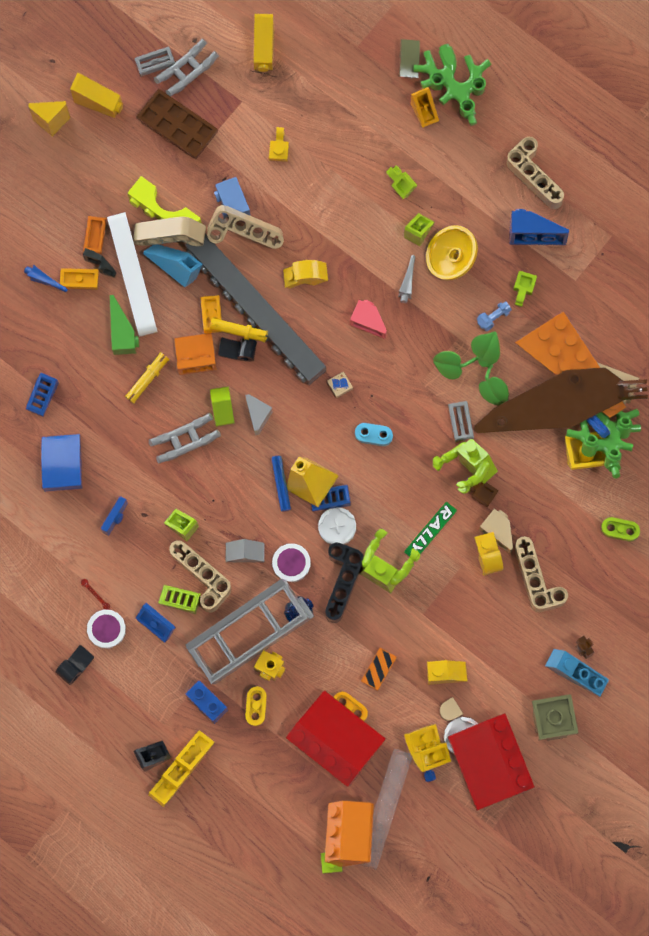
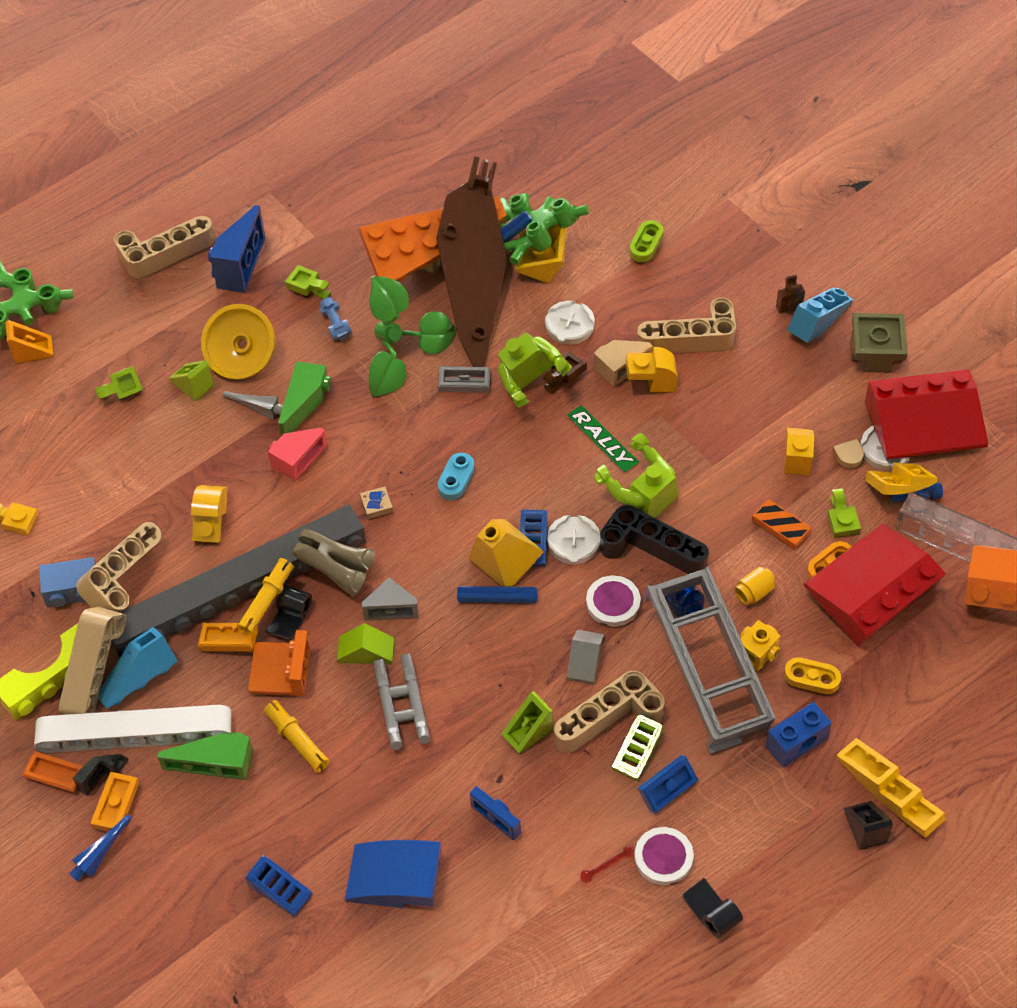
camera: 80 degrees left, 20 degrees down
none -> bright green slope [278,362,331,436]
none -> dark tan piece [292,529,375,597]
none -> white tile [545,300,595,345]
none -> yellow brick [734,567,776,605]
none -> lime plate [827,488,861,538]

